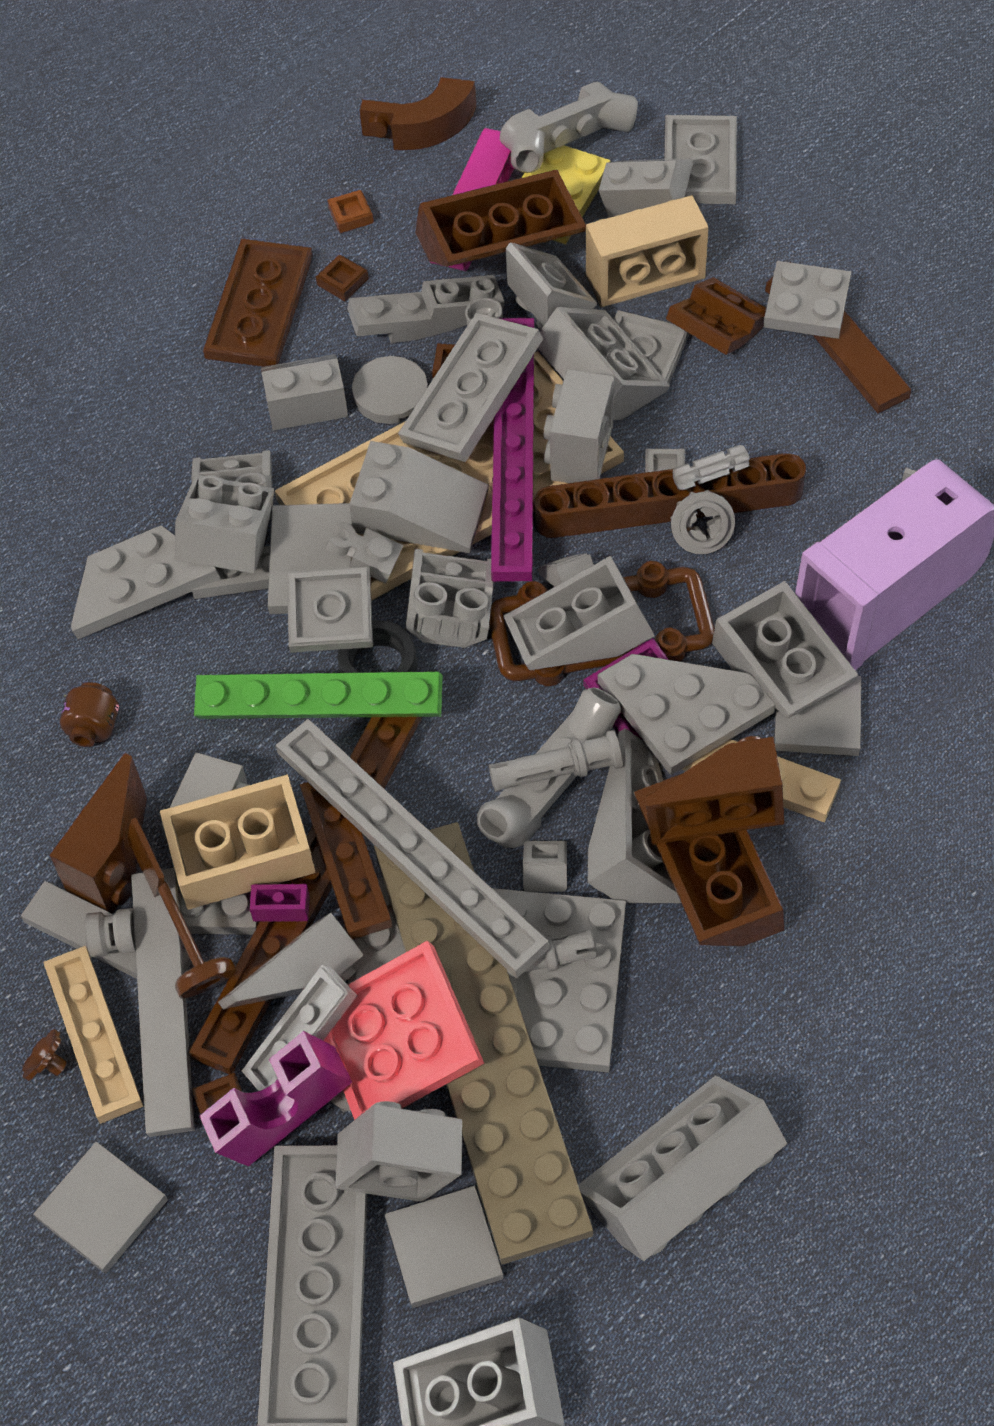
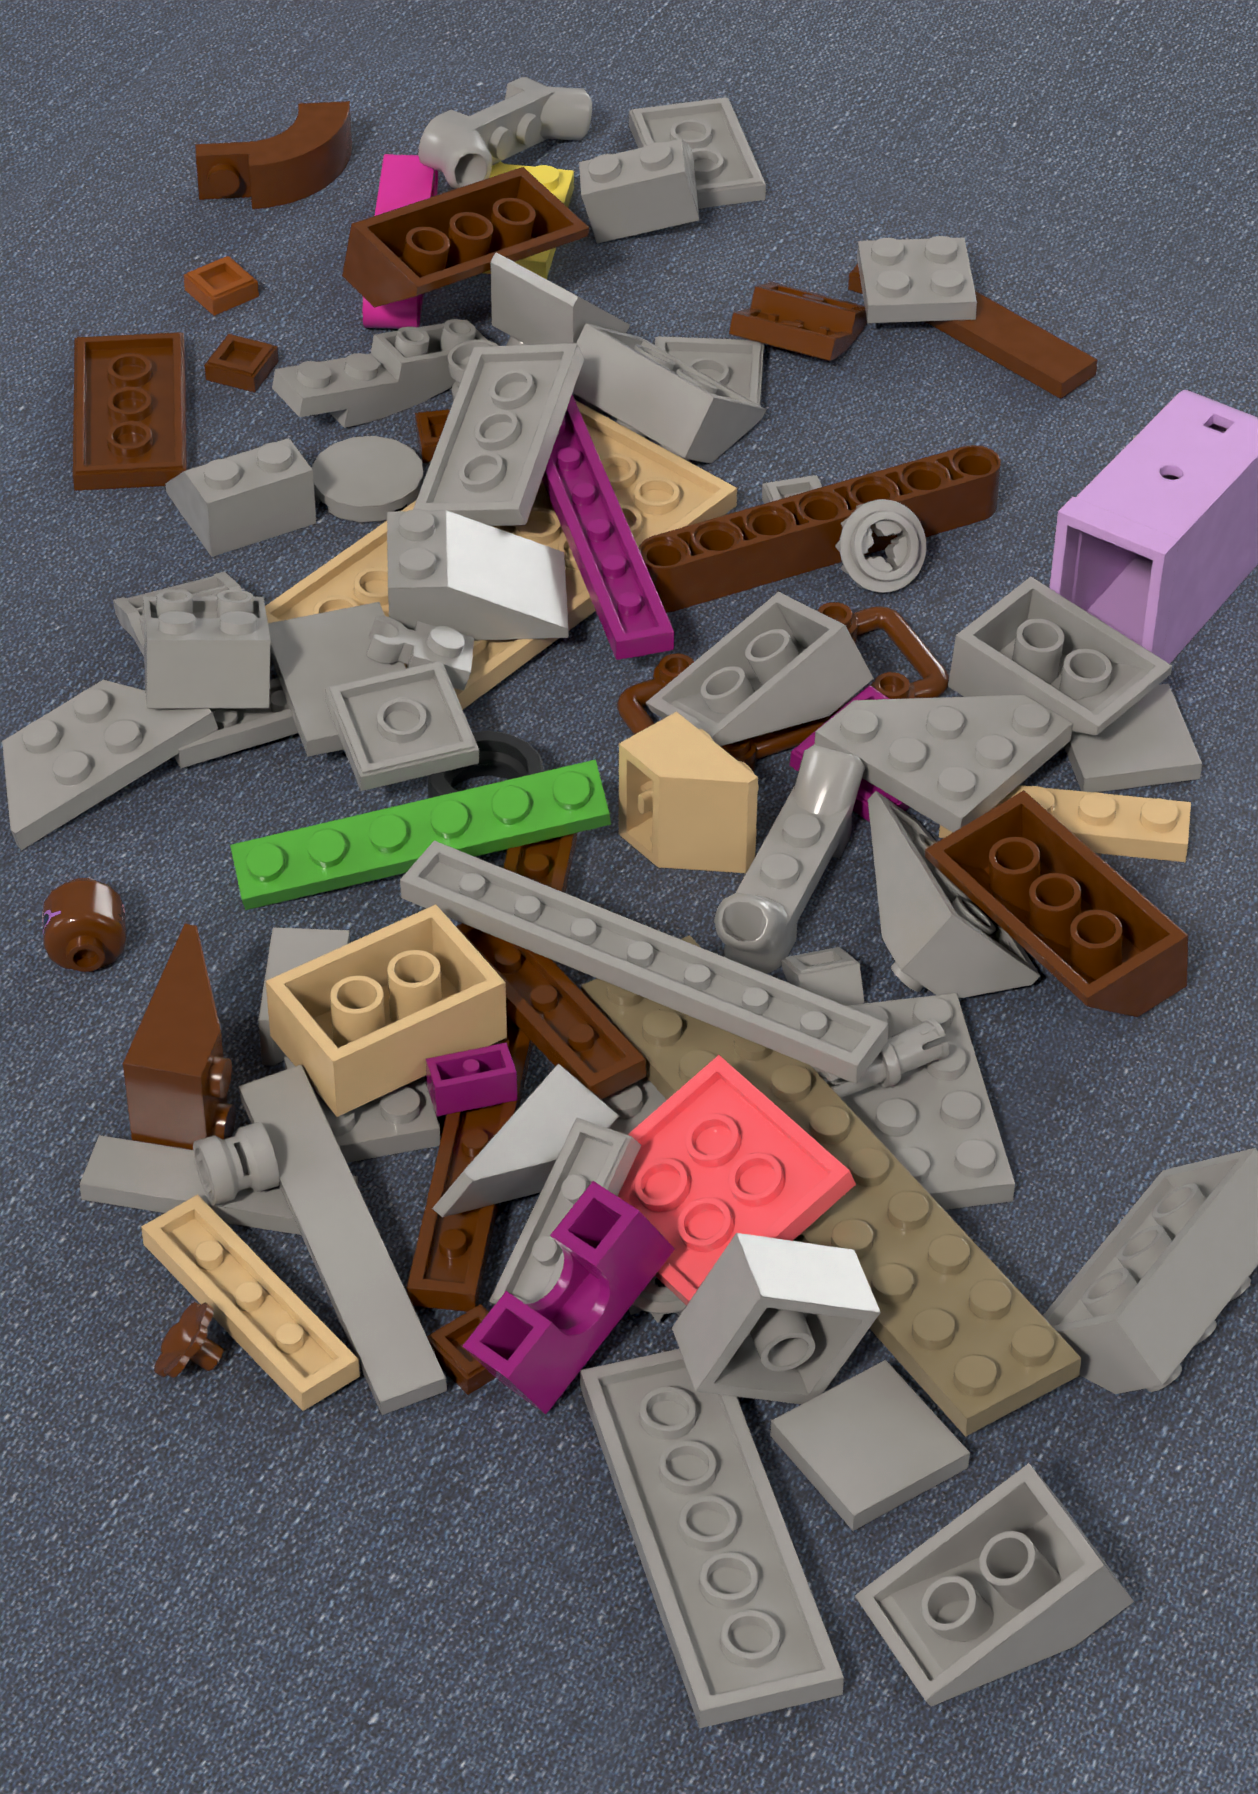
camera: 20 degrees left, 15 degrees down
light grey tile [33,1142,168,1274] -> none
reddish brown piece [127,817,237,999] -> none
light grey slope [405,549,494,648] -> none
light grey pin [488,730,623,792] -> none
light grey slope [538,553,593,587] -> none
light grey brick [544,369,614,483] -> none
tan brick [586,195,709,307] -> none
reddish brown slope [645,736,784,845] -> none
light grey axle [673,445,750,490] -> none
none -> tan slope [619,711,759,873]

